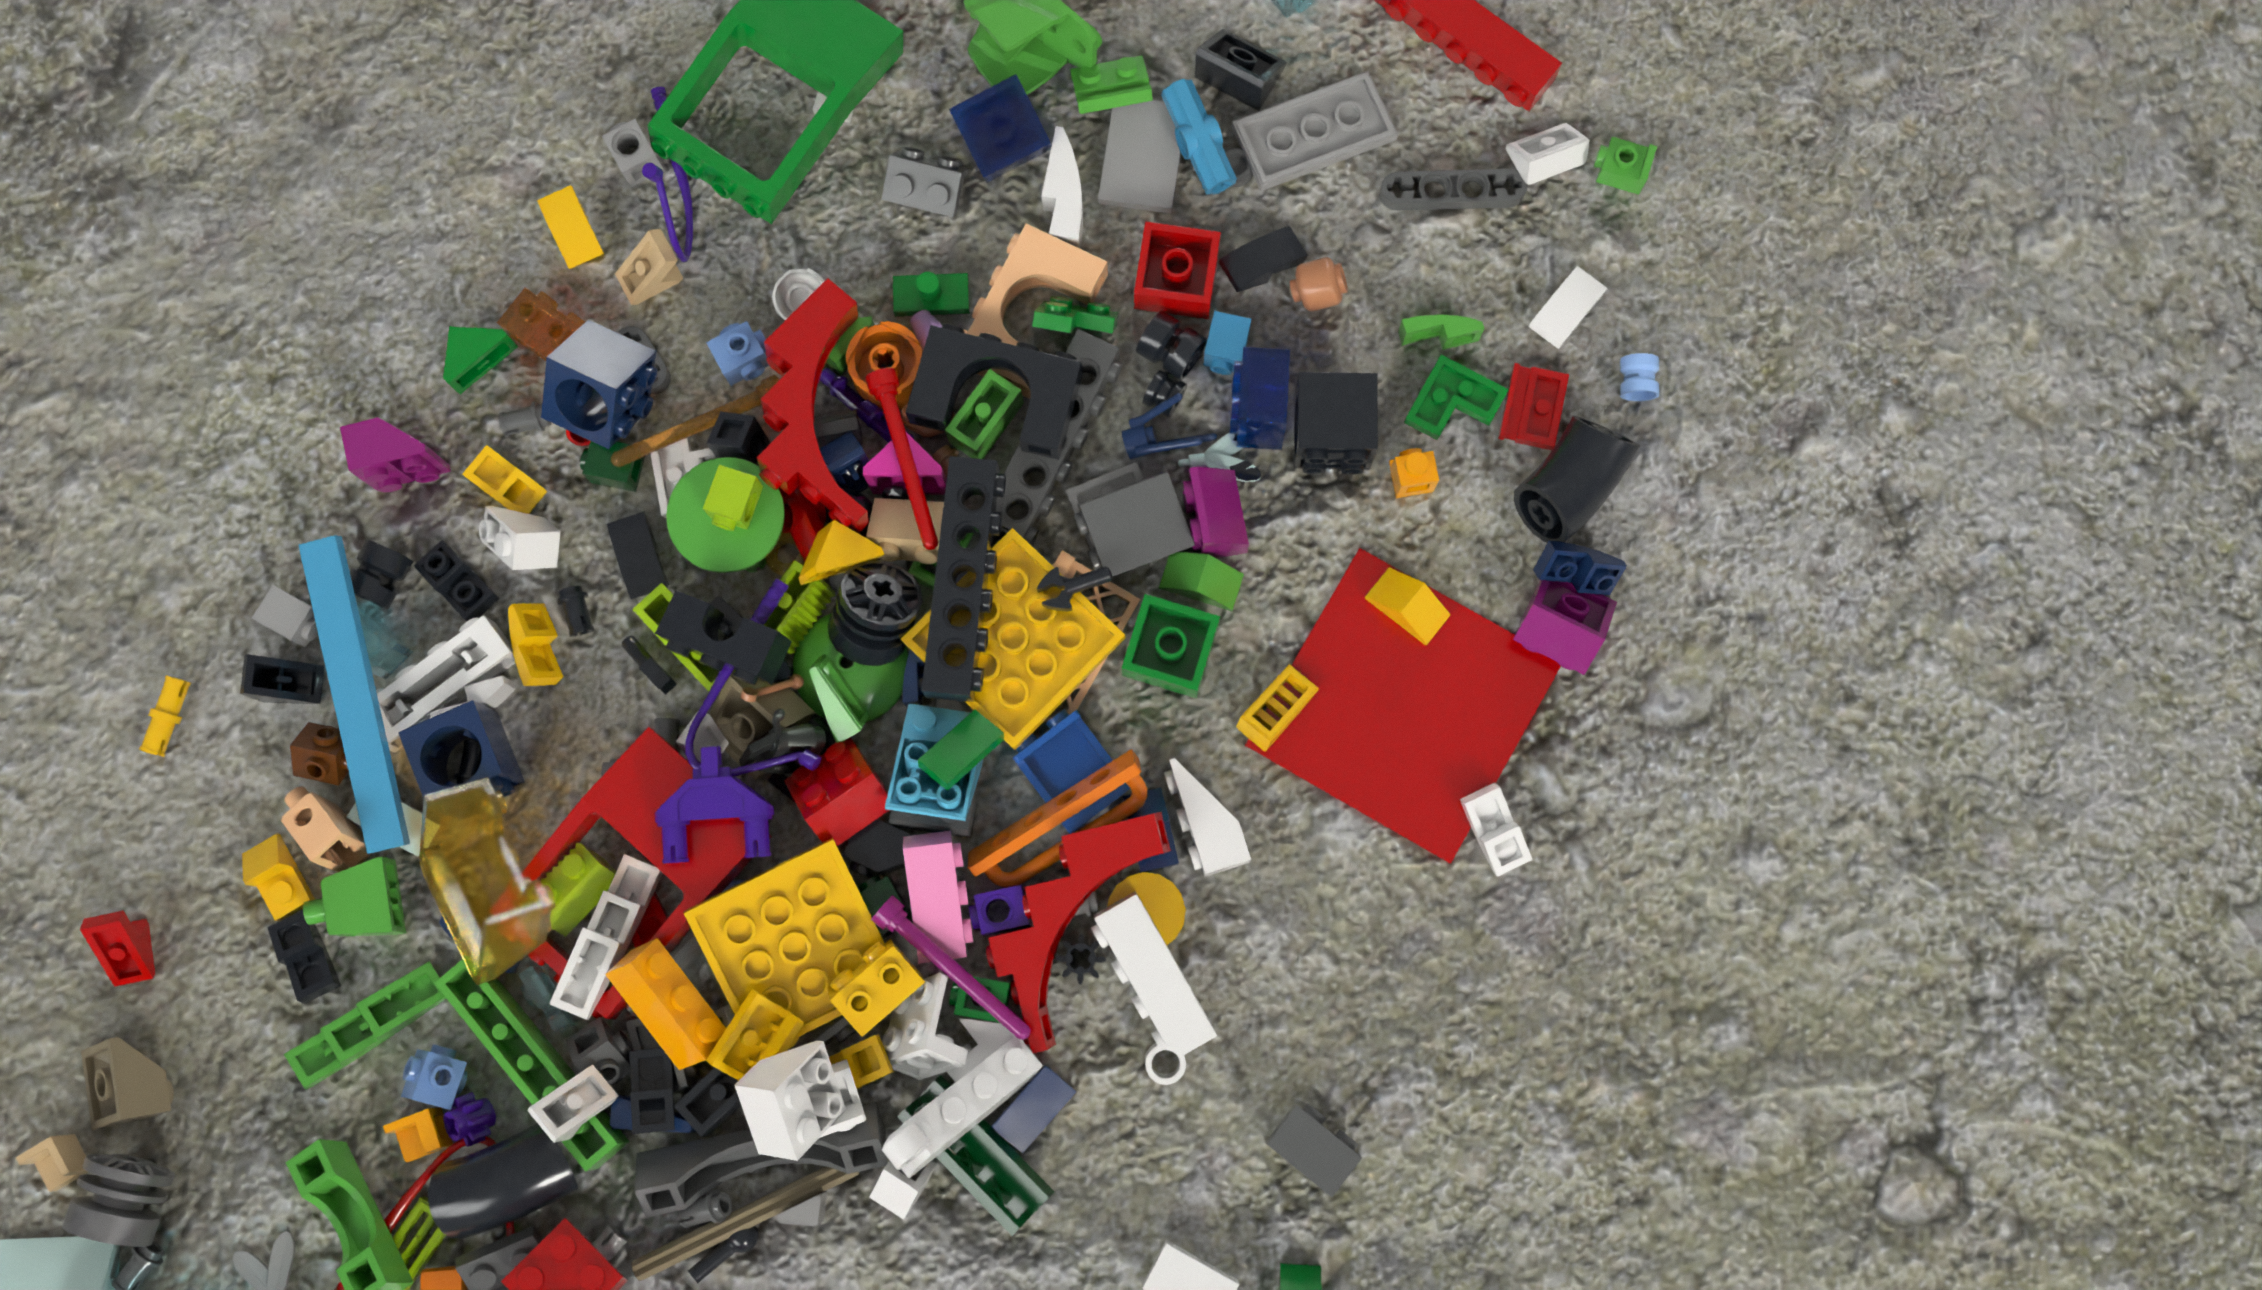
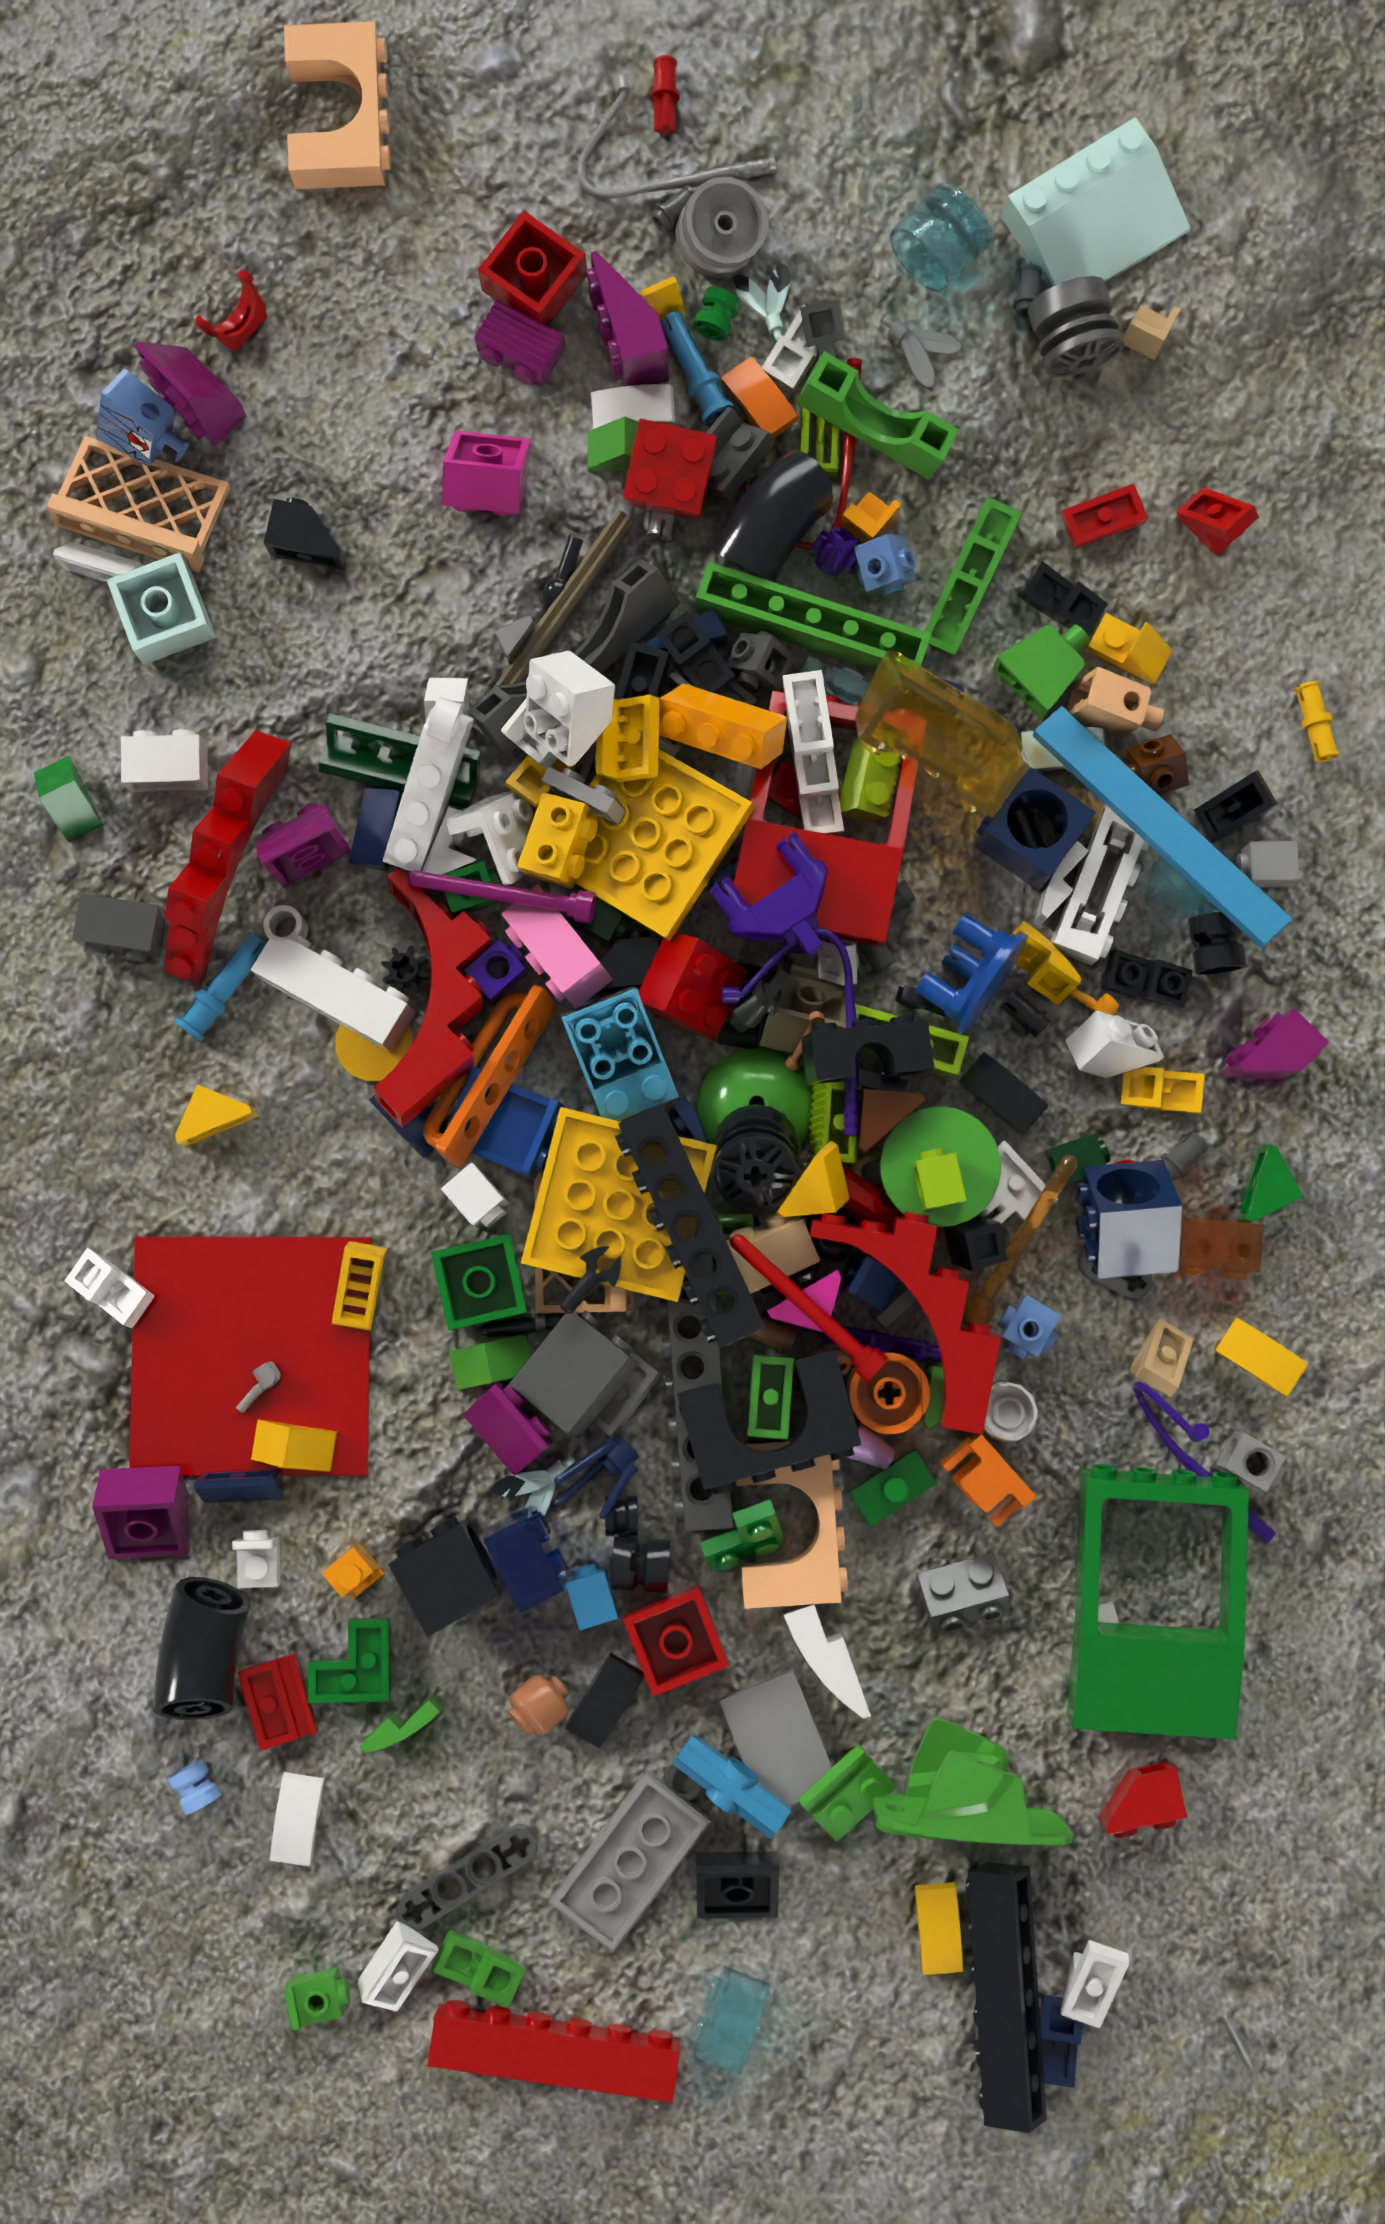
camera: 145 degrees right, 5 degrees up
dark tan slope [81,1037,174,1131] -> none
white slope [527,1064,619,1143] -> none
dark grey pin [677,1190,732,1228] -> none
bright green slope [809,654,870,743] -> none
green tile [918,709,1004,791] -> none
clear blue brick [949,74,1052,183] -> none
white slope [1164,758,1251,877] -> none
dark blue slope [1533,540,1627,595] -> none
none -> red arch [163,730,292,986]
none -> dark azure pin [173,932,266,1043]
none -> yellow slope [175,1084,259,1146]
none -> dark blue slope [194,1469,284,1503]
none -> white bracket [232,1530,280,1588]
none -> light grey hand [236,1361,281,1413]
none -> magenta slope [255,802,351,888]
none -> bright green slope [432,1929,526,2008]
none -> white brick [441,1162,510,1229]
none -> black piece [477,1313,565,1337]
none -> light grey plate [541,767,626,825]
none -> reddish brown slope [857,1089,926,1158]
none -> blue piece [915,913,1028,1035]
none -> orange panel [939,1432,1037,1527]
none -> red plate [1060,483,1148,550]
none -> light orange hand [1069,988,1119,1015]

